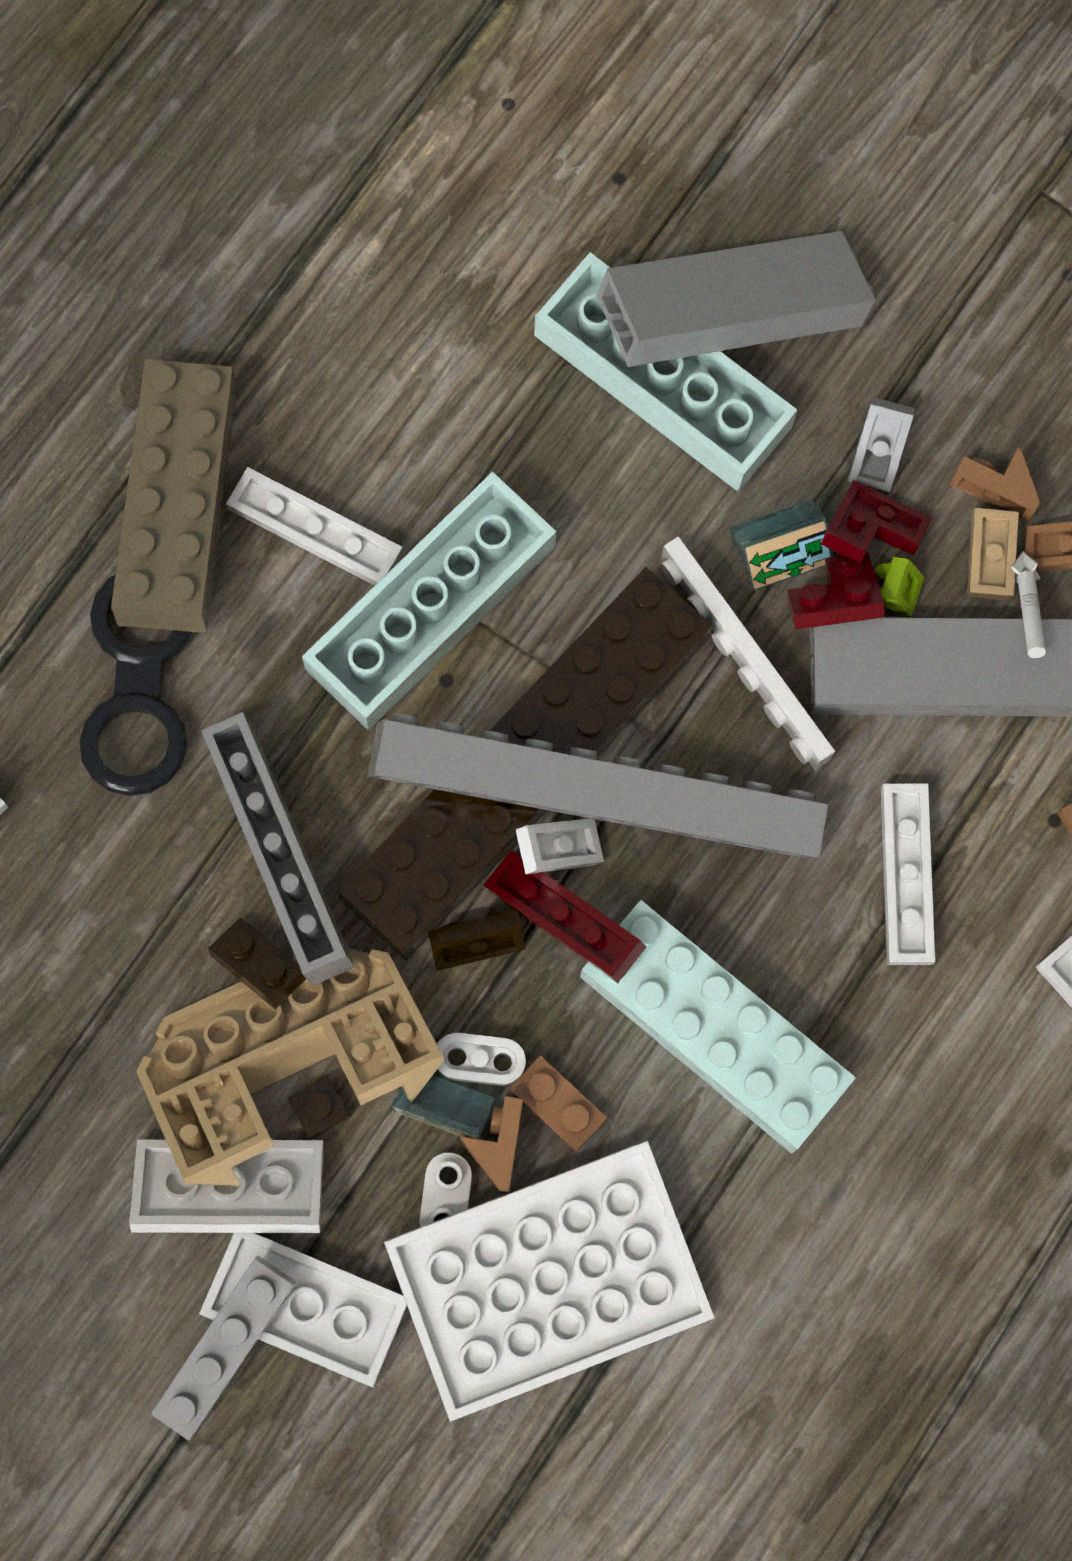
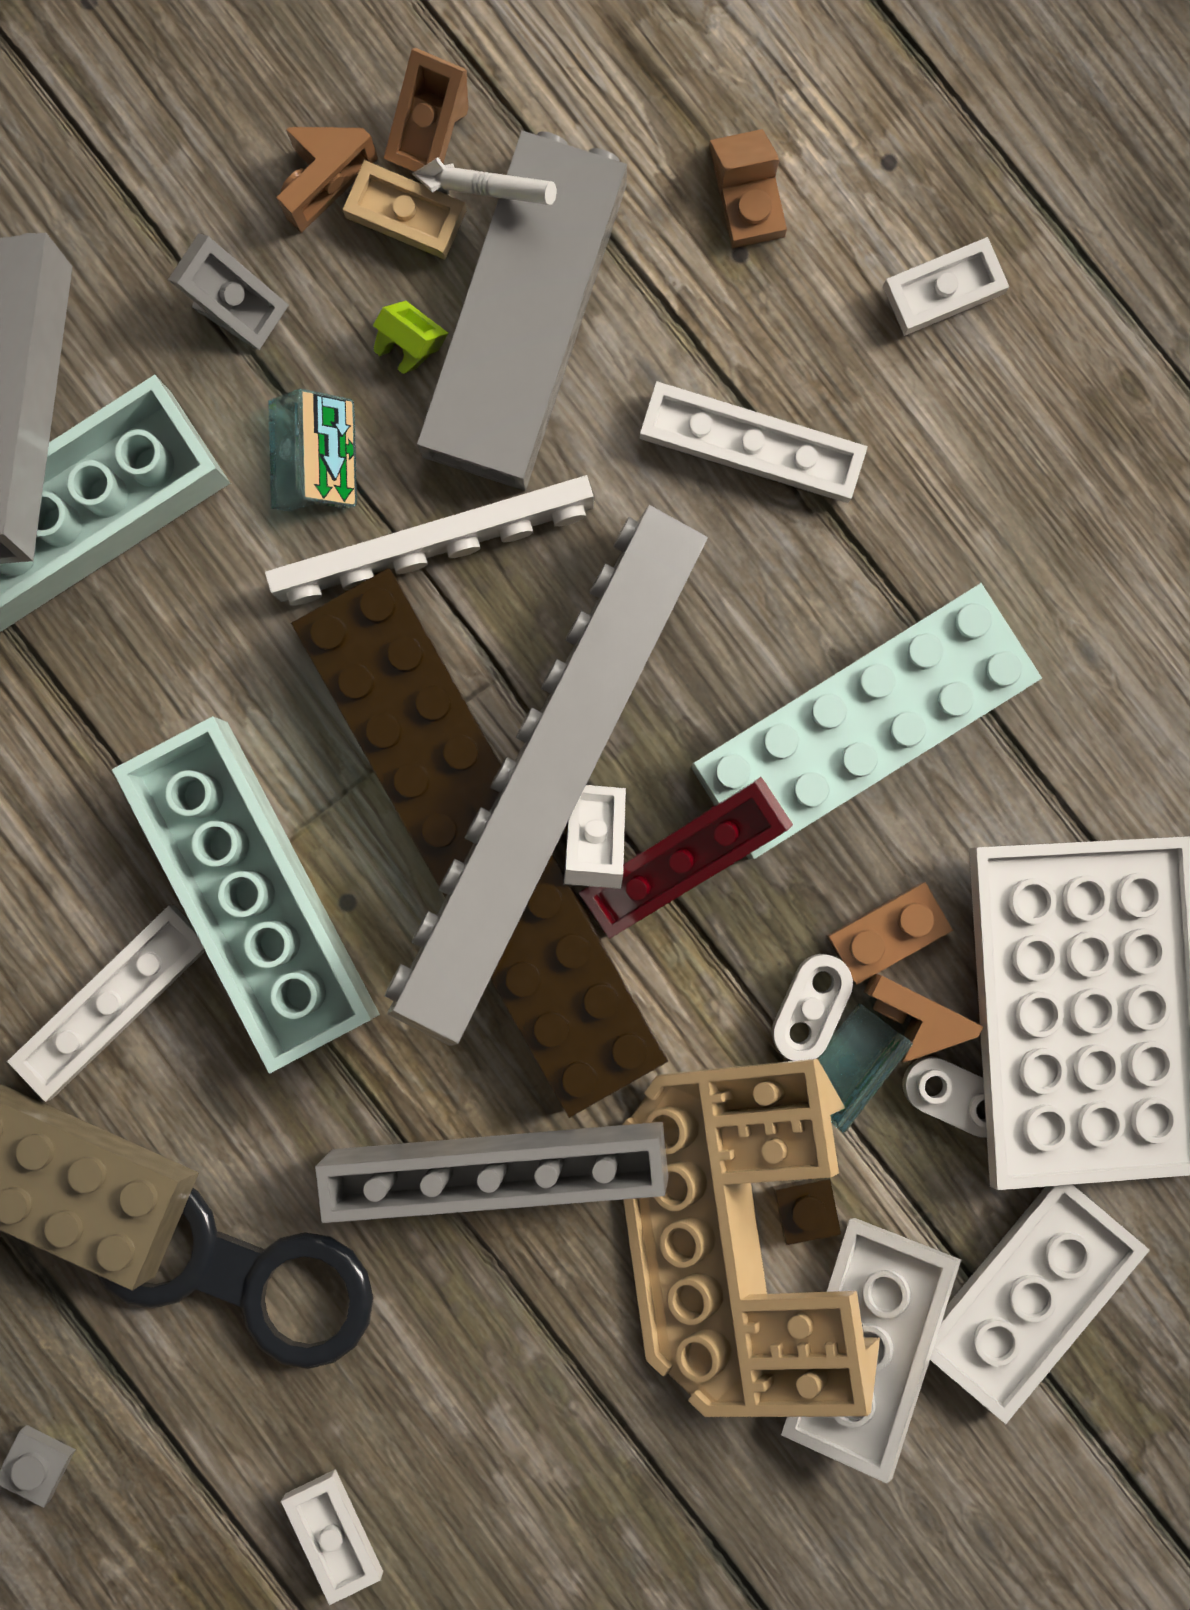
camera: 60 degrees left, 10 degrees up
light grey plate [151,1255,297,1441] -> none
dark brown plate [208,917,306,1009] -> none
dark brown plate [428,910,525,971] -> none
dark red plate [787,552,884,630] -> none
dark red plate [821,480,932,563] -> none

